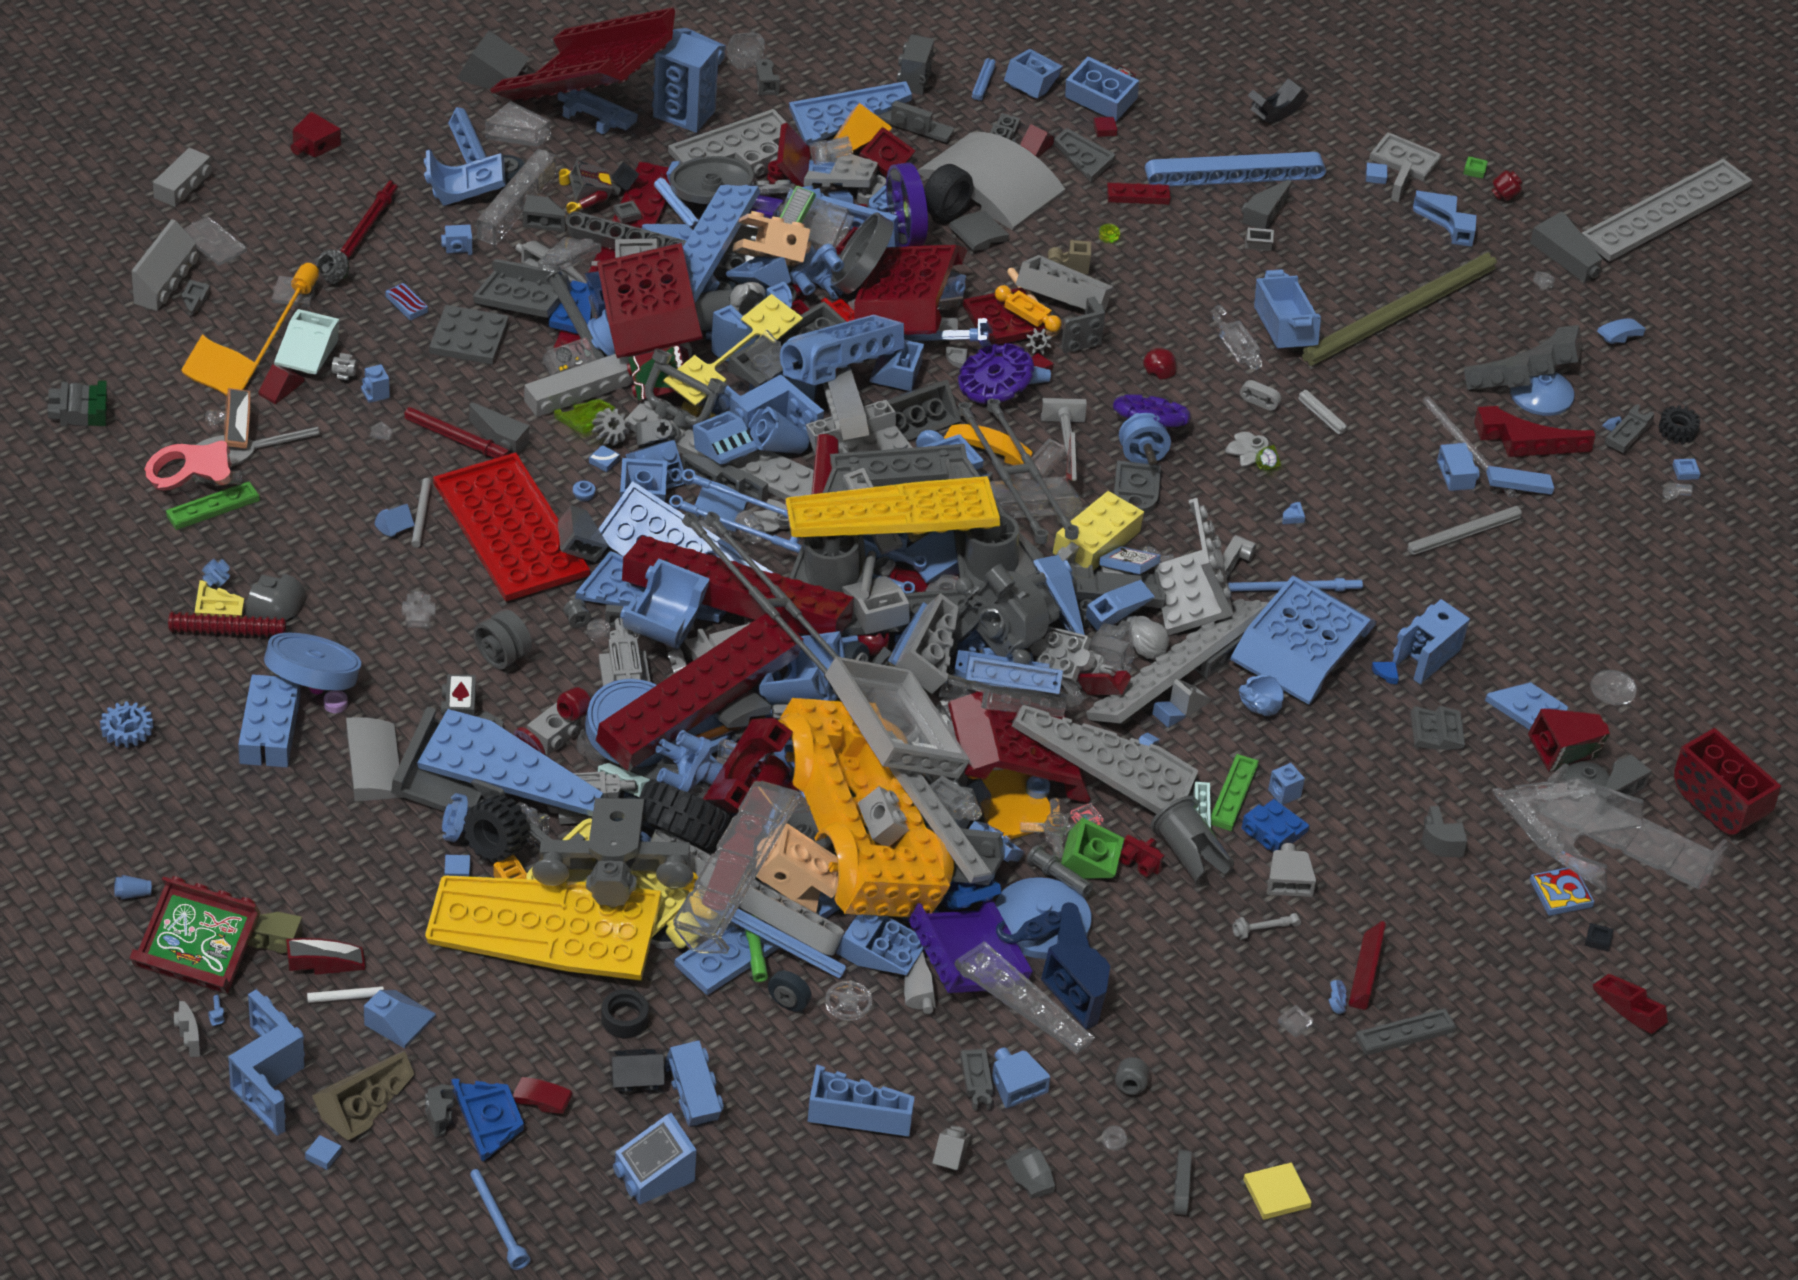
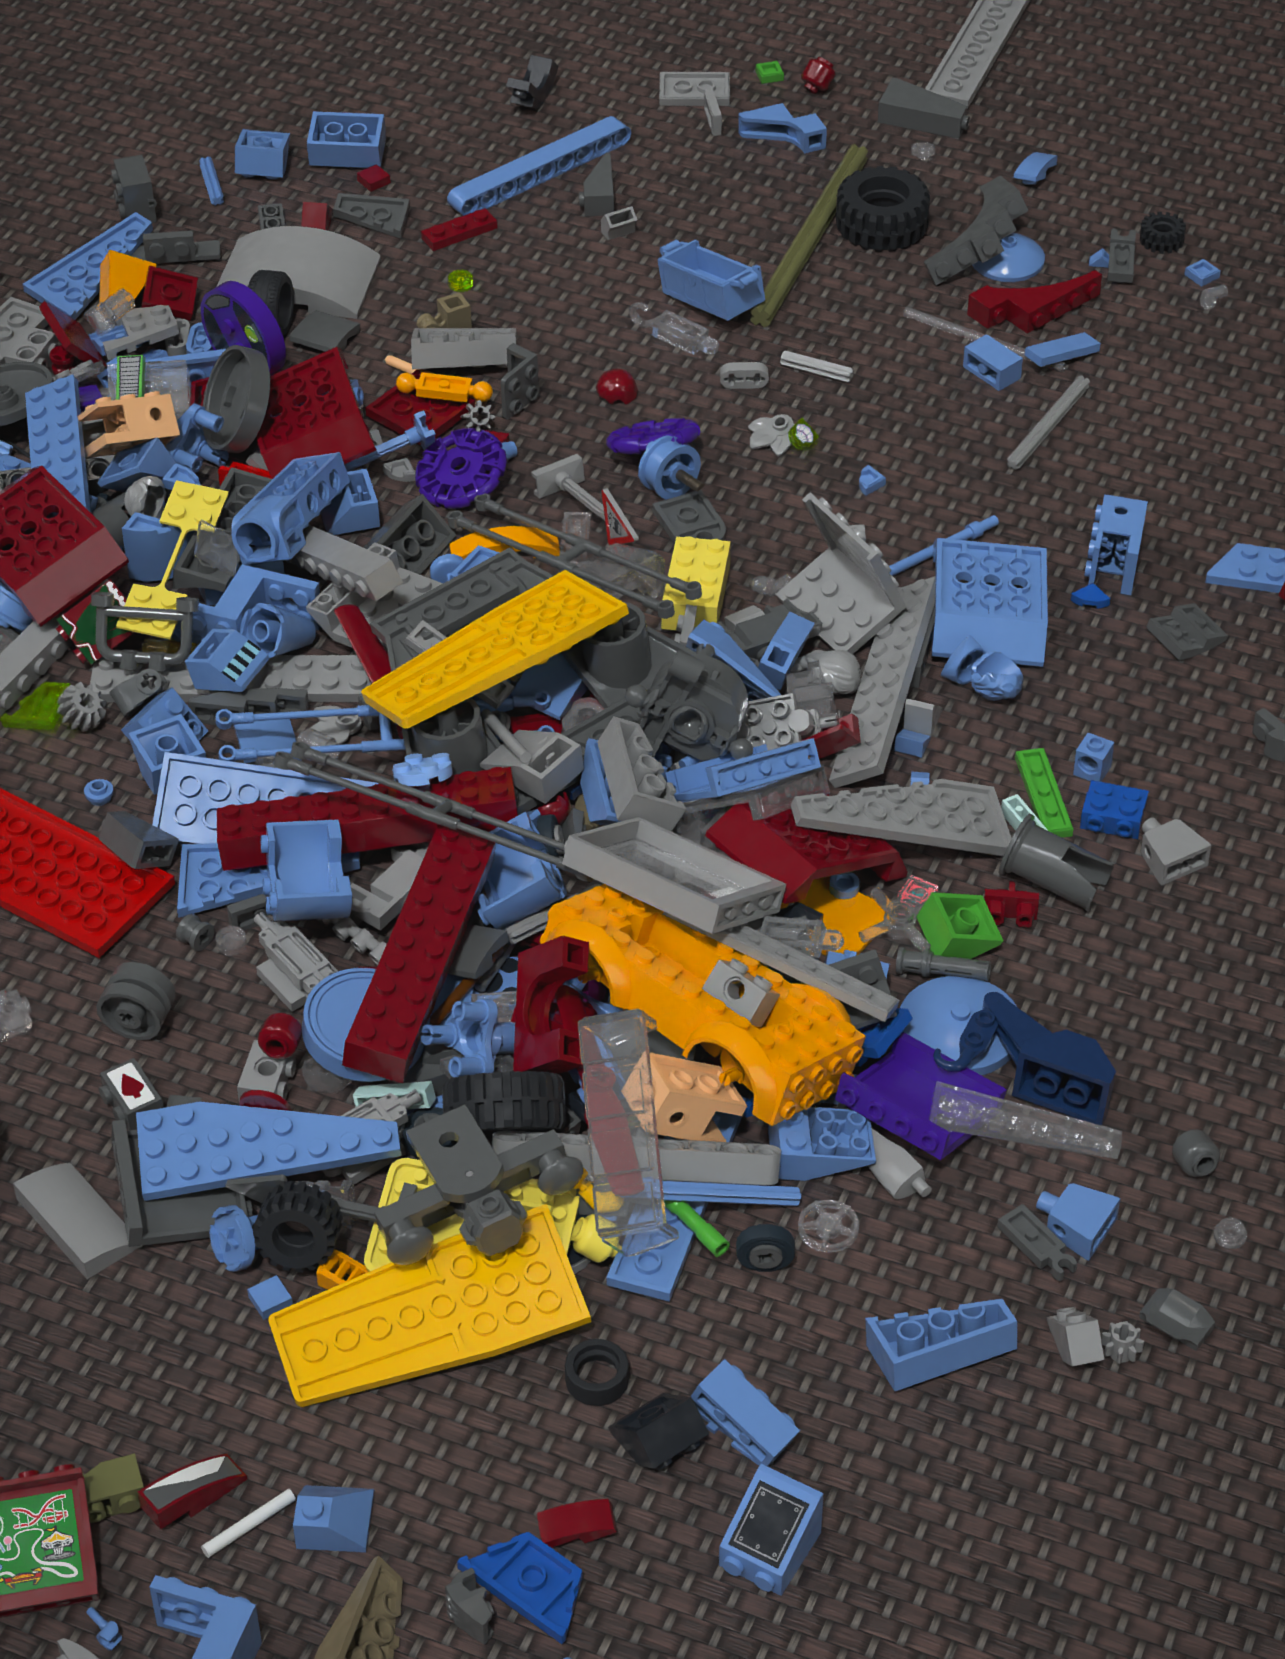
camera: 25 degrees left, 0 degrees up
medium blue tile [589,445,620,472] -> none
medium blue tile [1100,546,1161,575] -> none
light grey piece [1232,913,1301,940] -> none
medium blue tile [1366,163,1387,184] -> none
none -> light blue plate [392,753,453,786]
none -> black tyre [836,166,930,252]
none -> medium blue piece [941,635,986,685]
none -> light grey gear [1101,1321,1144,1364]

